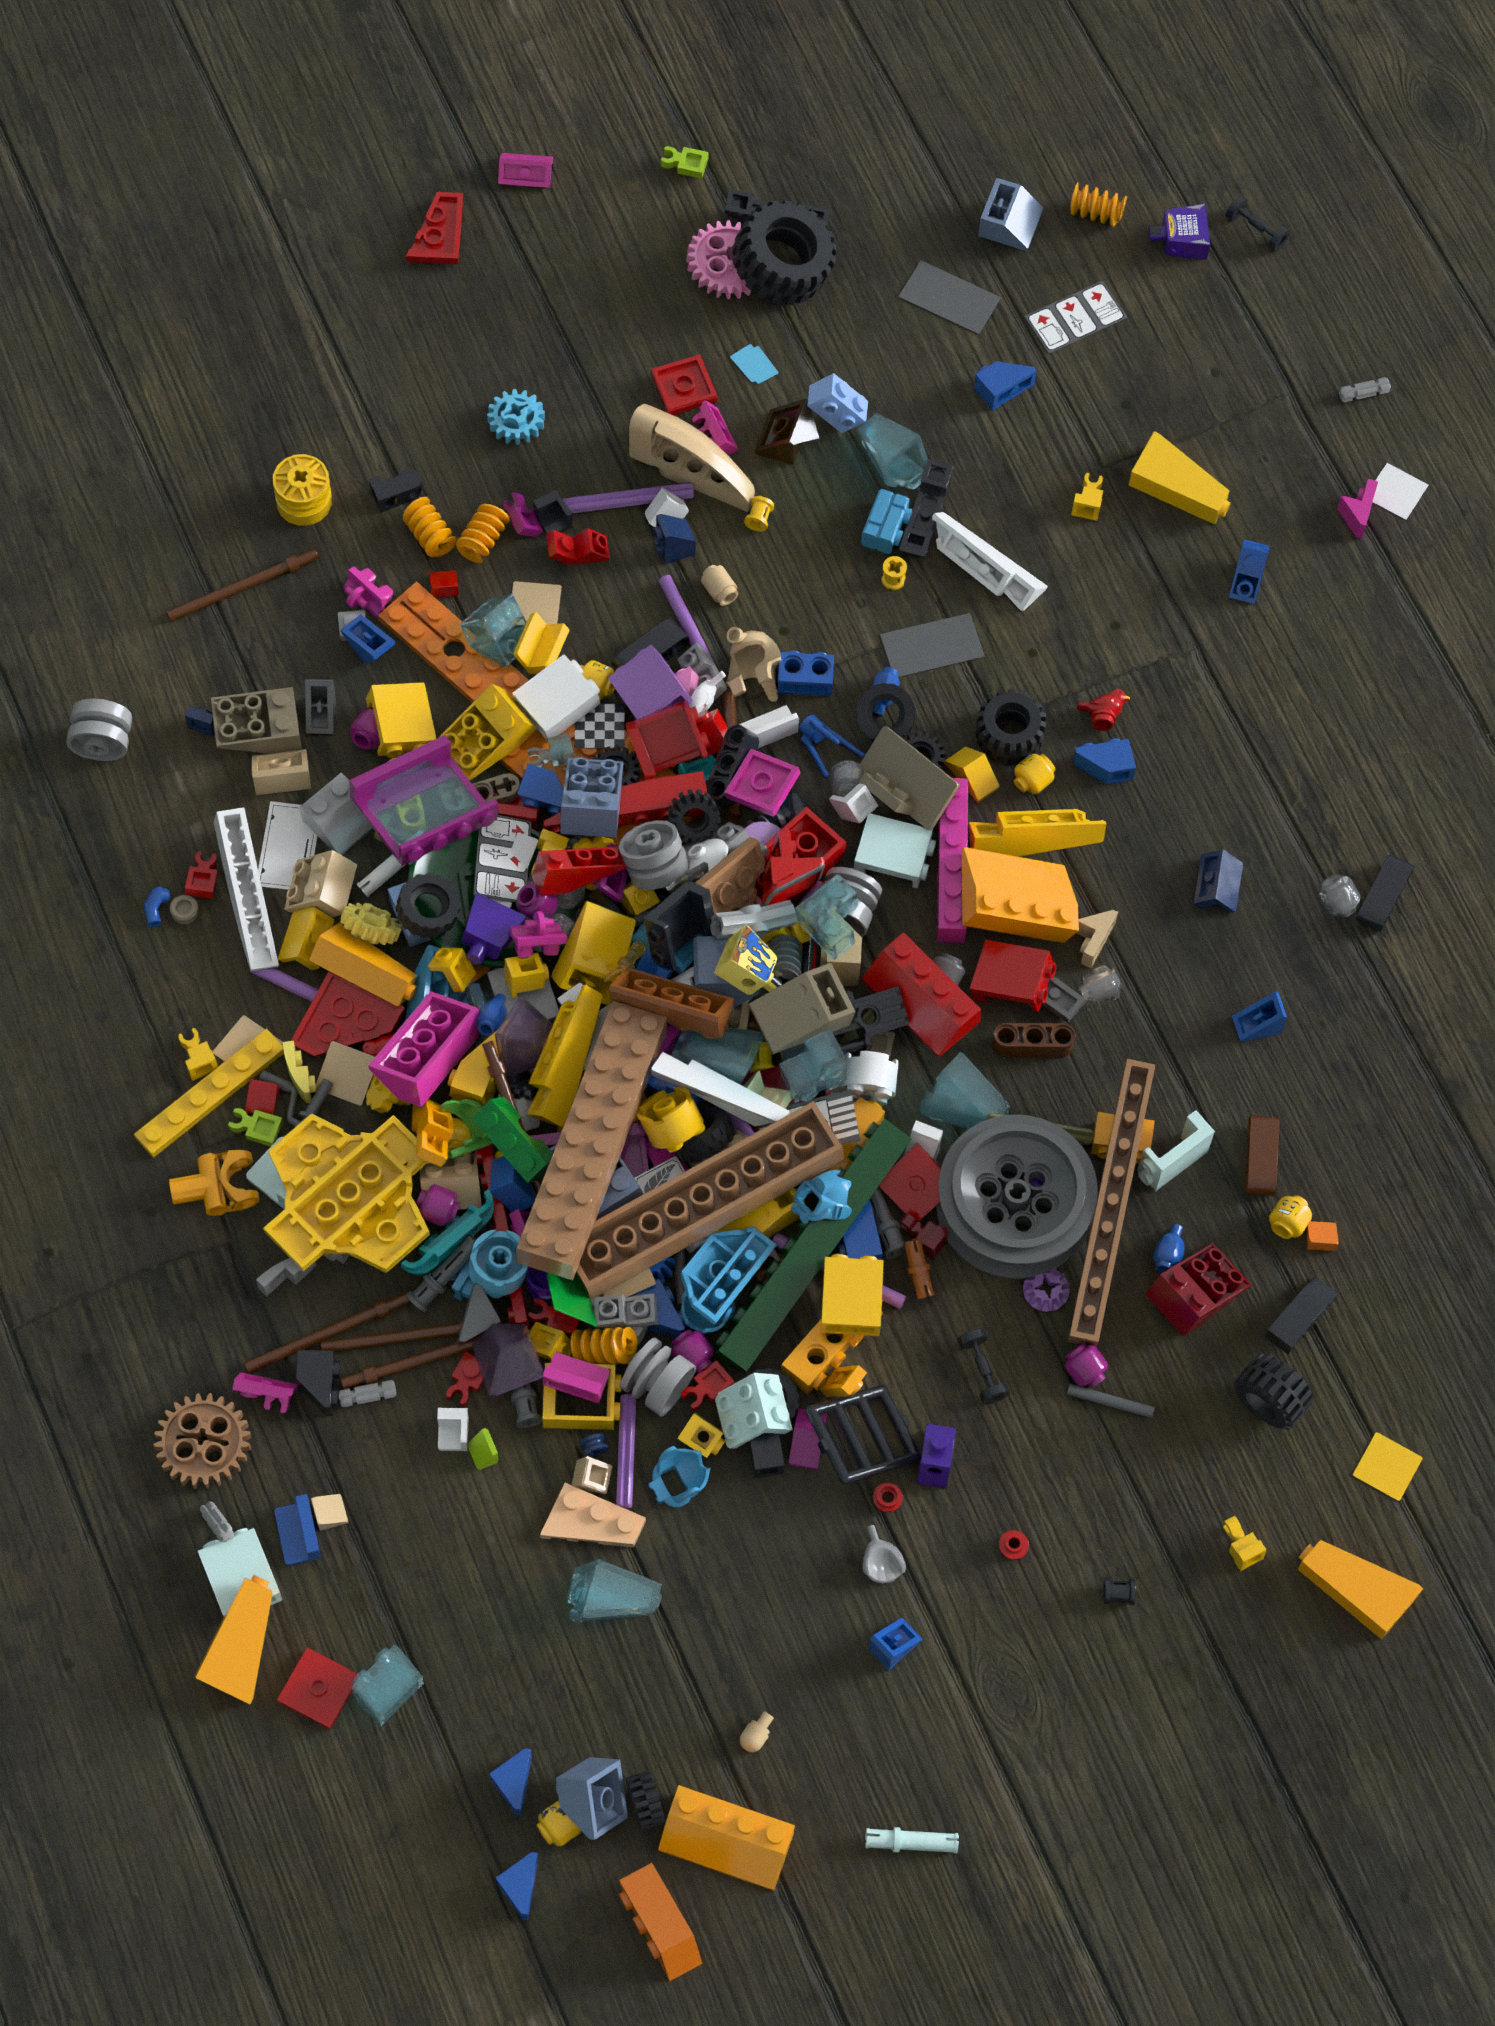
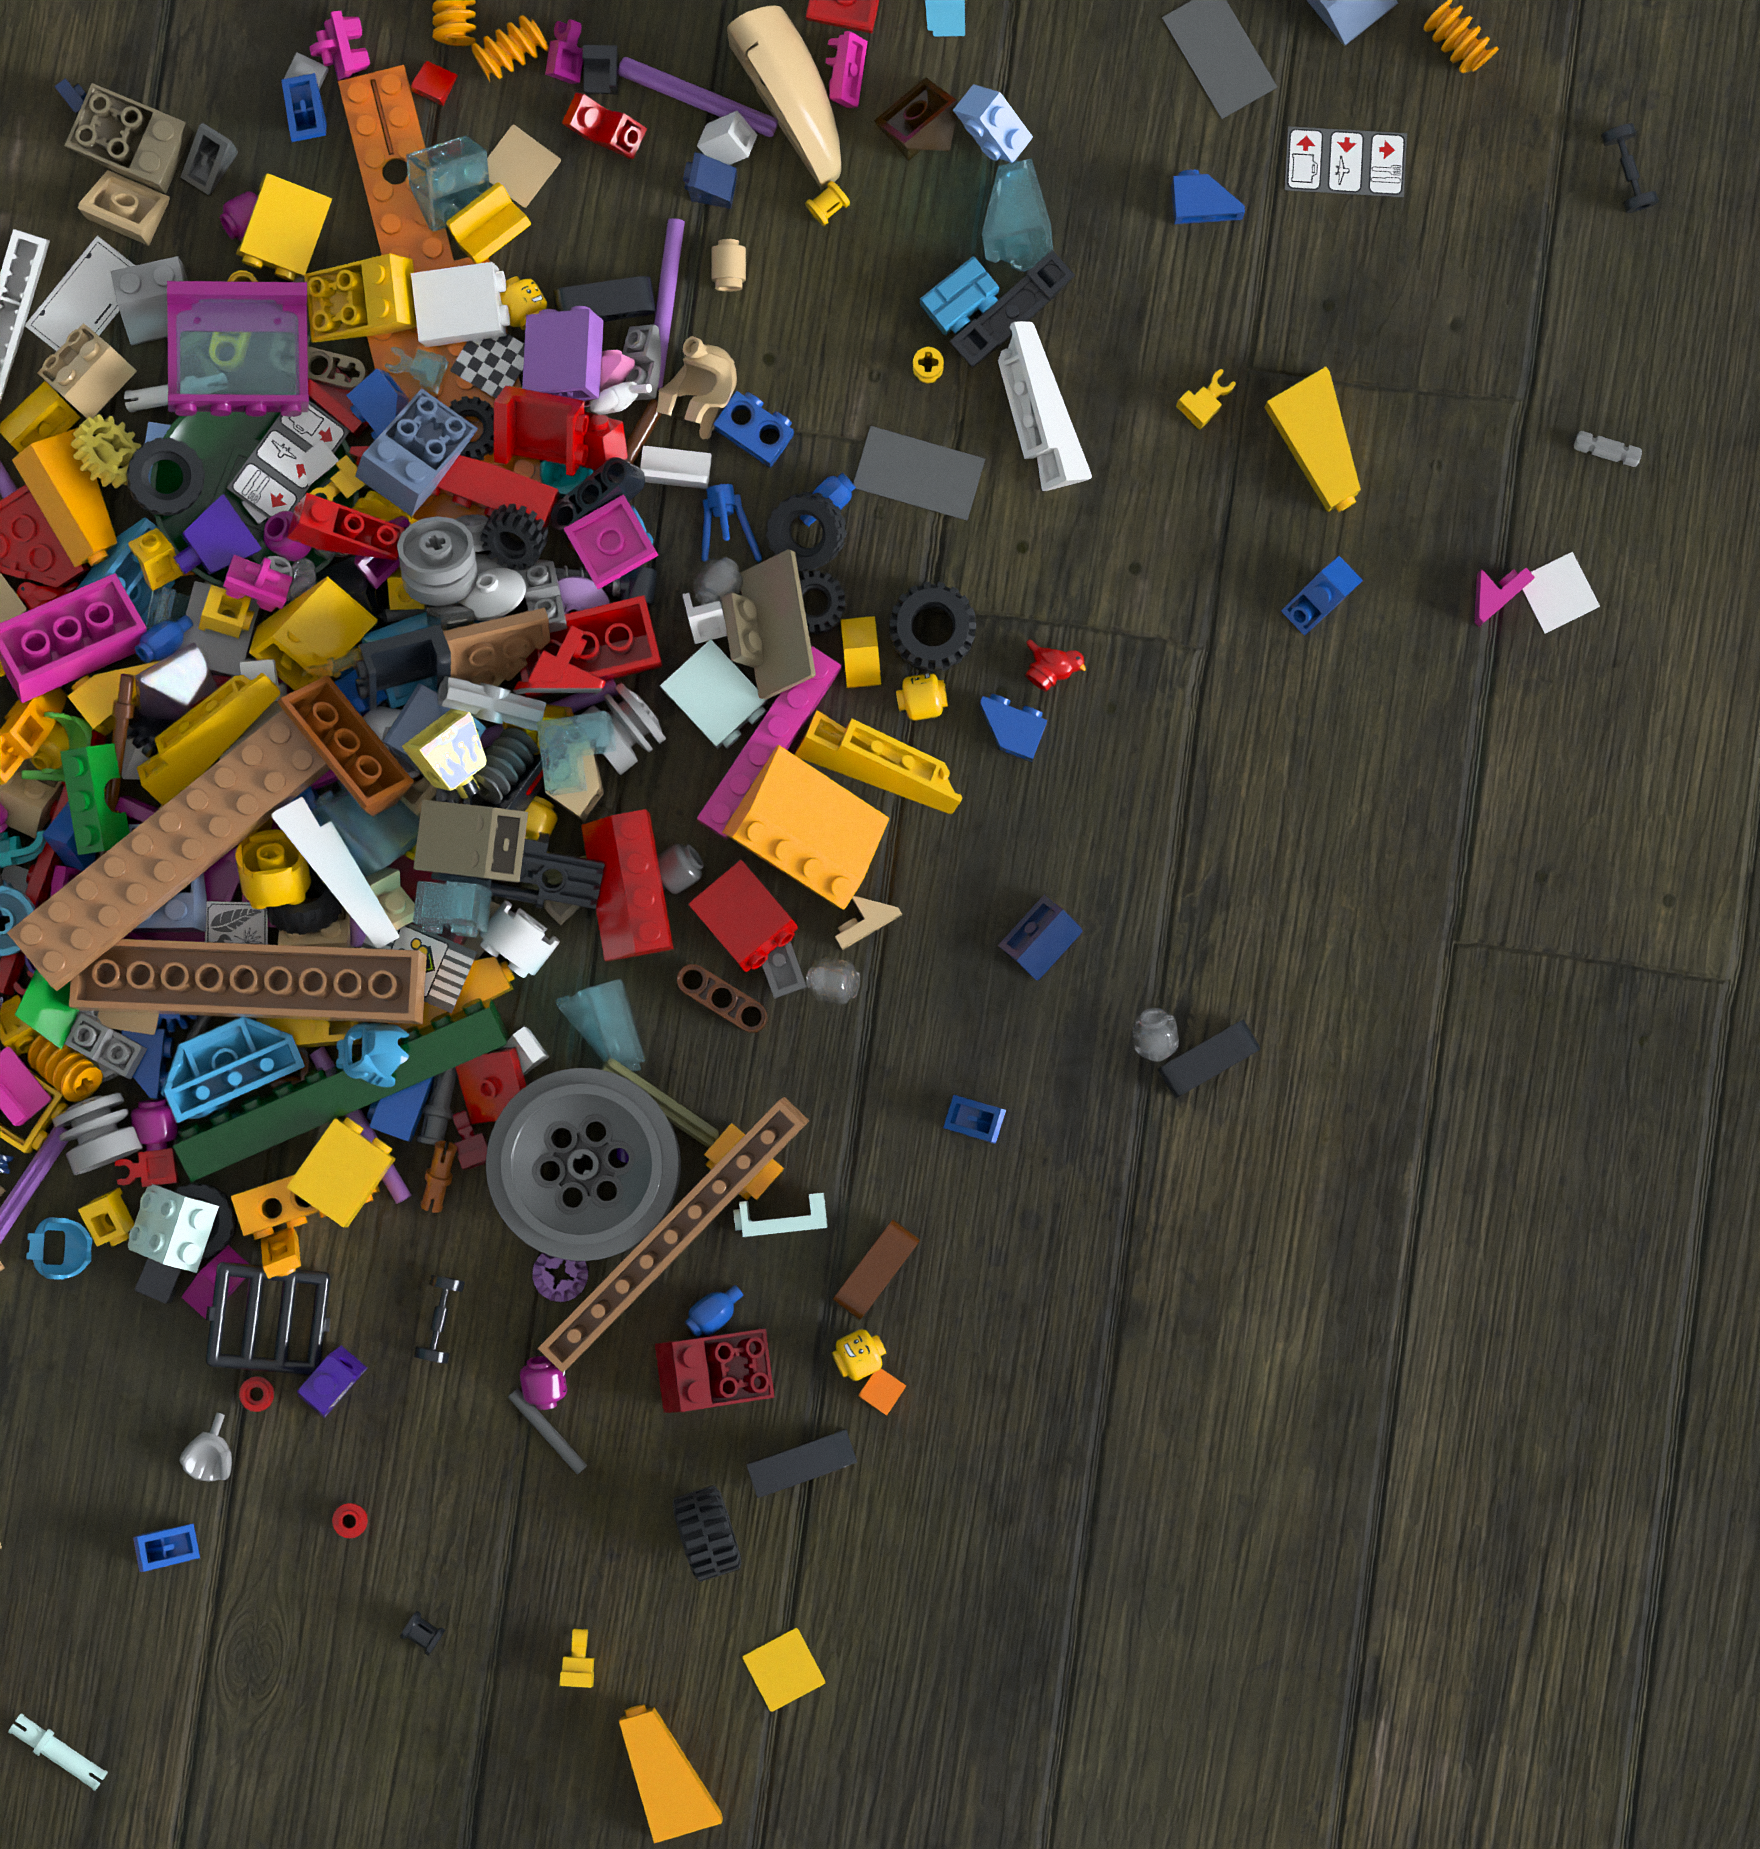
camera: 35 degrees right, 20 degrees up
dark purple torso [1148,203,1210,259] -> none

